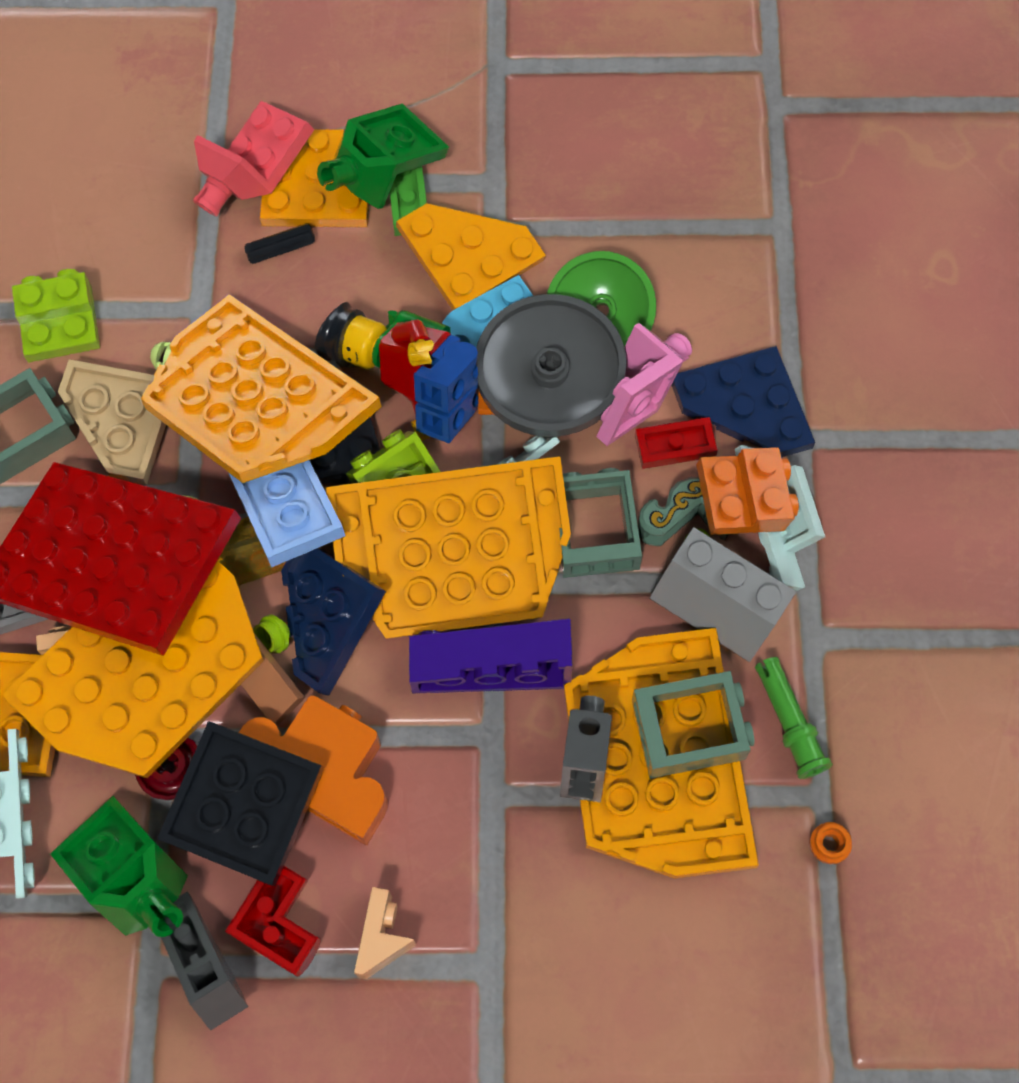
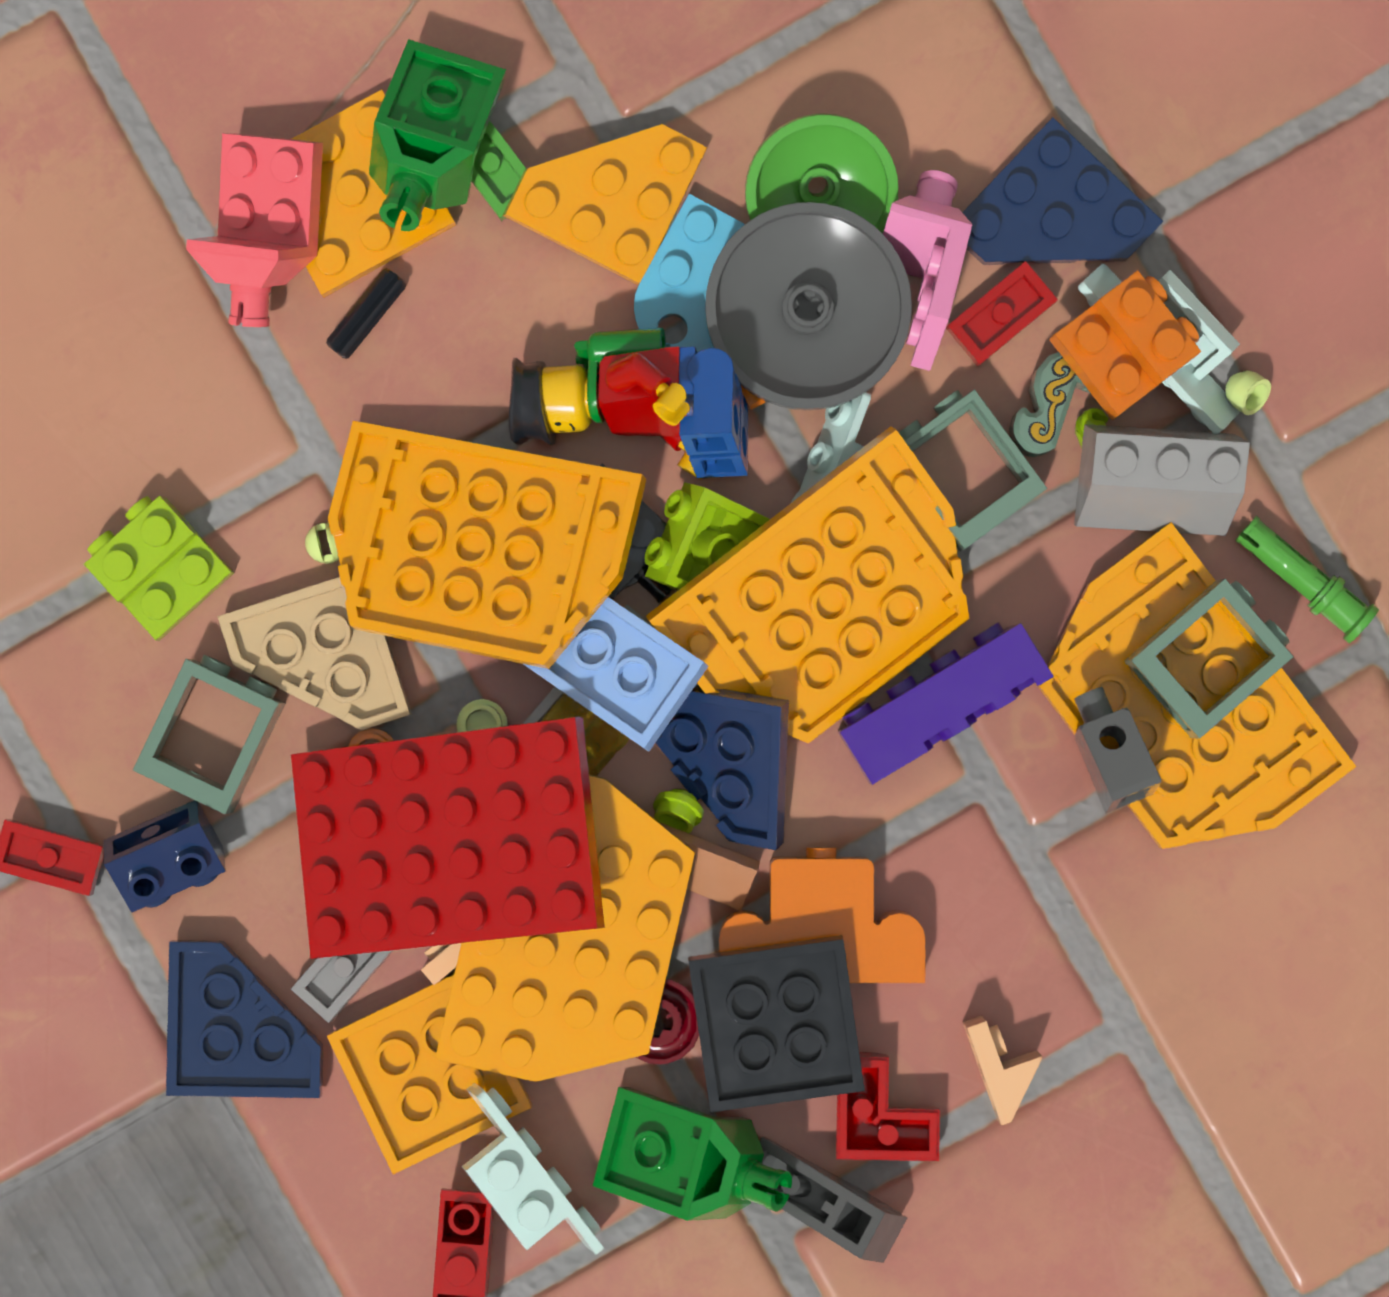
camera: 30 degrees left, 20 degrees up
none -> yellowish green hinge [1225,370,1271,415]

